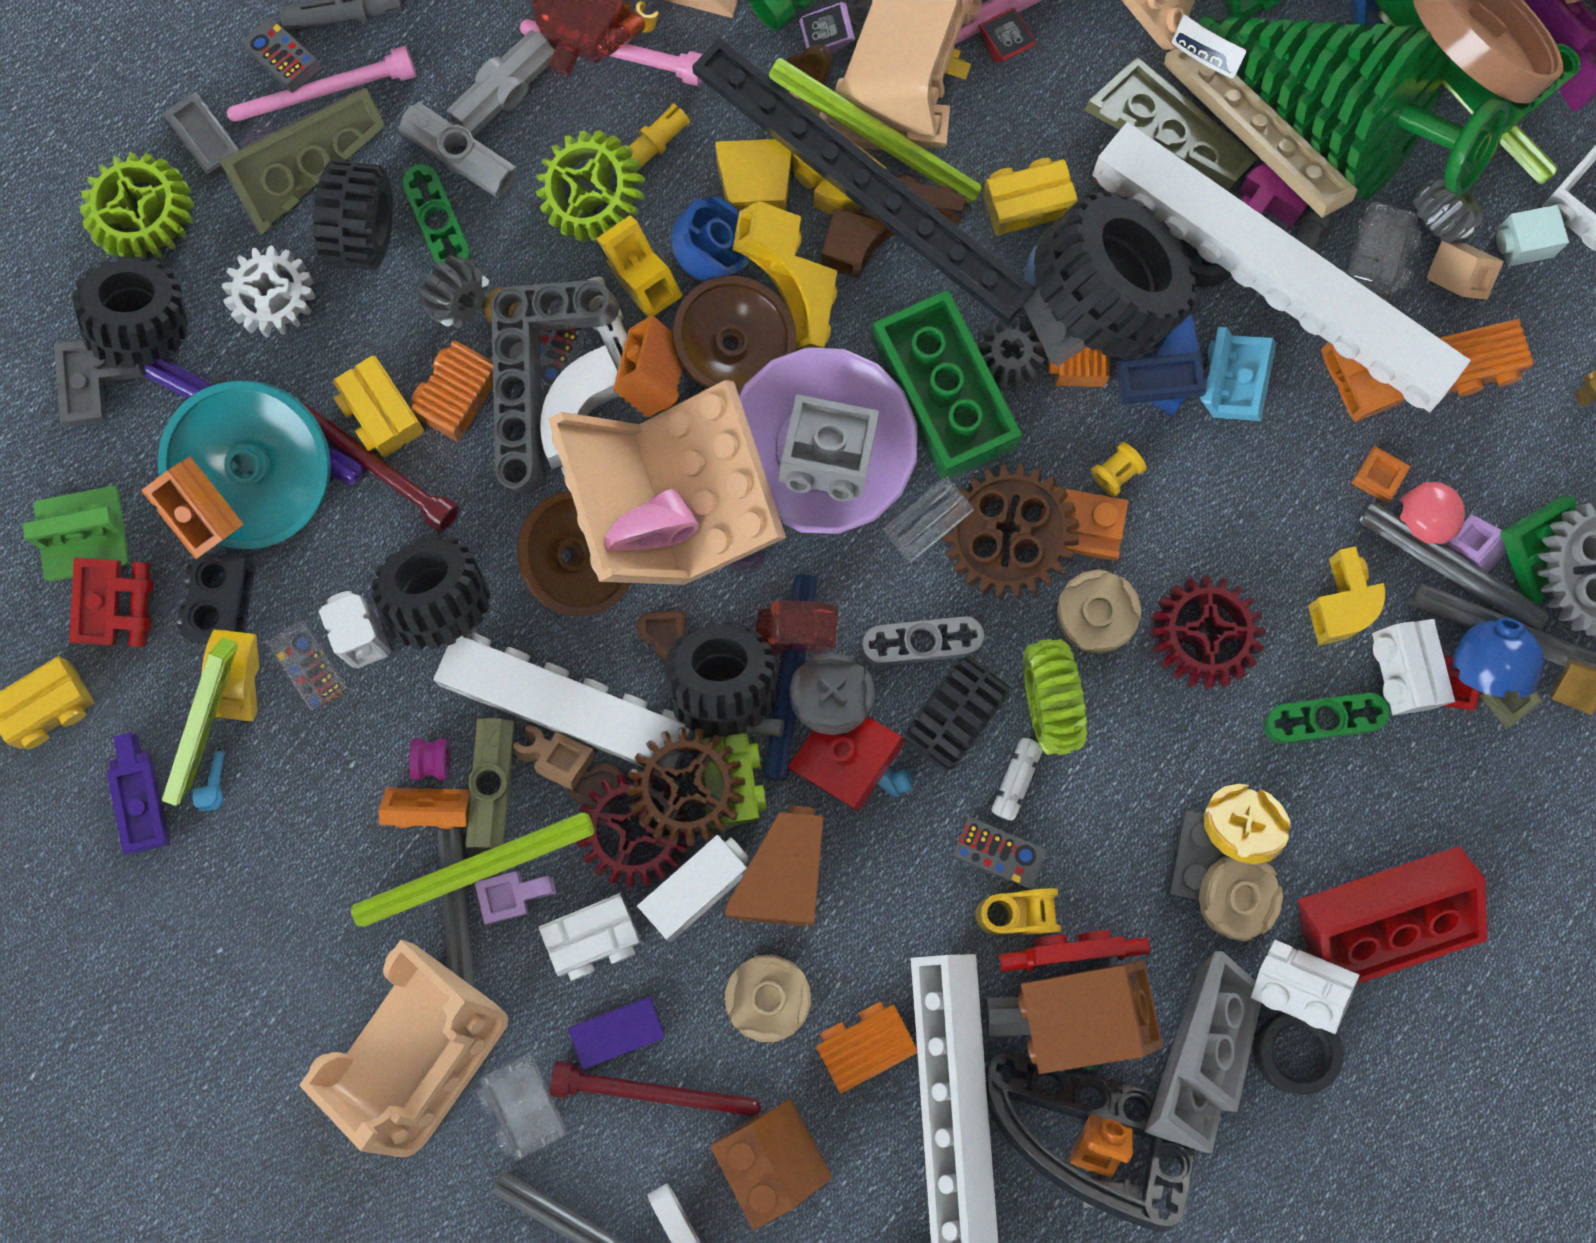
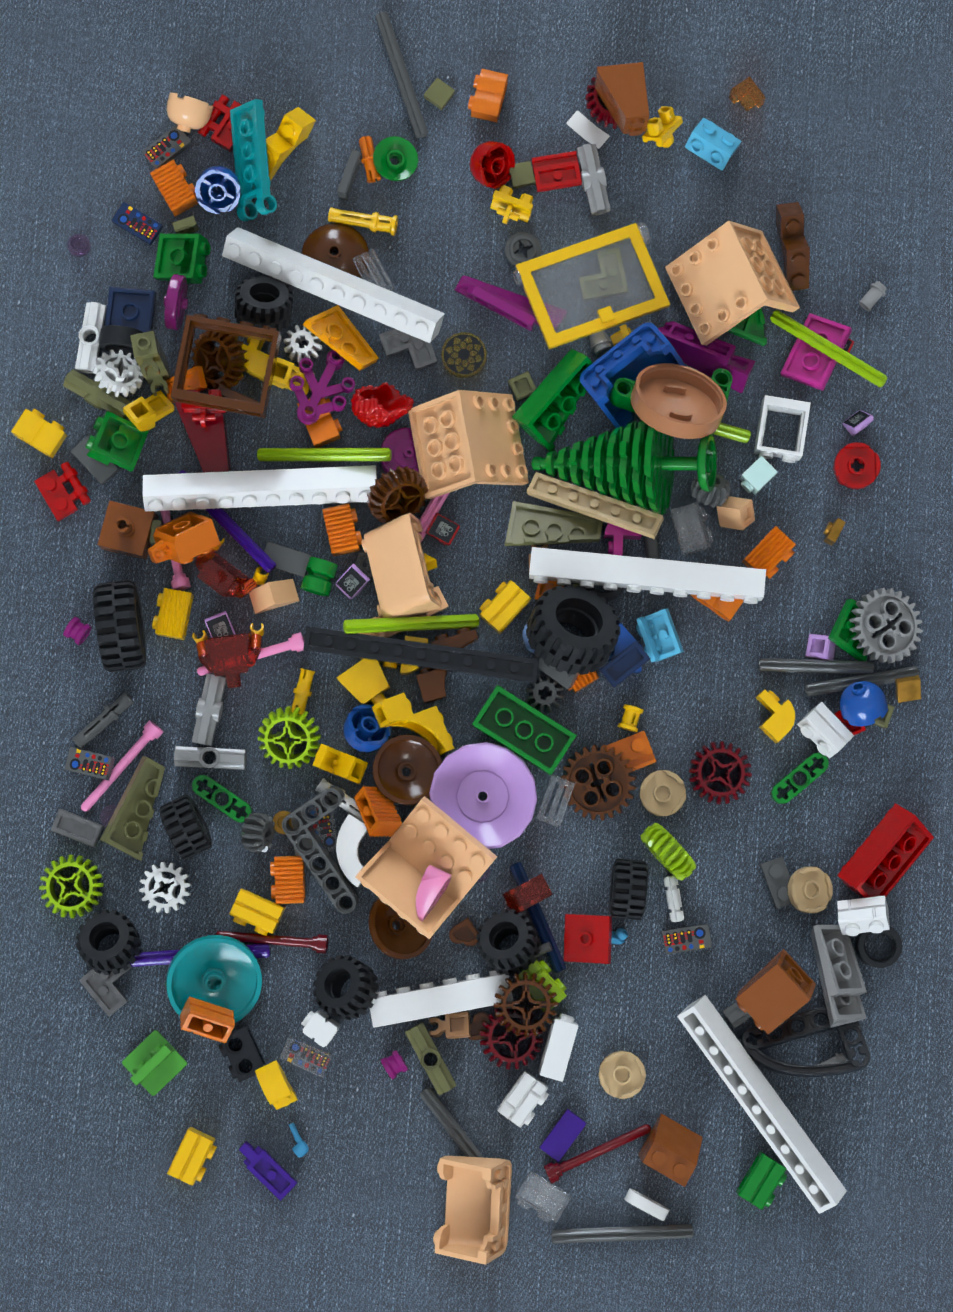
camera: 30 degrees left, 5 degrees up
red plate [69,557,154,647] -> none
lime tile [162,637,238,806] -> none
lime axle [351,813,594,927] -> none
orange plate [378,787,471,829] -> none
lavender plate [475,871,557,925] -> none
dark orange slope [725,806,823,927] -> none
light grey plate [778,394,879,502] -> none
reddish brown tile [785,44,833,86] -> none
dark grey tile [789,652,875,735] -> none
orange brick [815,1001,917,1094] -> none
light grey beam [862,616,984,666] -> none
yellow piece [975,888,1061,935] -> none
red plate [999,929,1150,972] -> none
orange bracket [1070,1114,1133,1178] -> none
white sticker [1172,15,1246,78] -> none
yellow tile [1203,784,1290,864] -> none
orange tile [1351,445,1411,504] -> none
coral hair [1400,482,1465,544] -> none

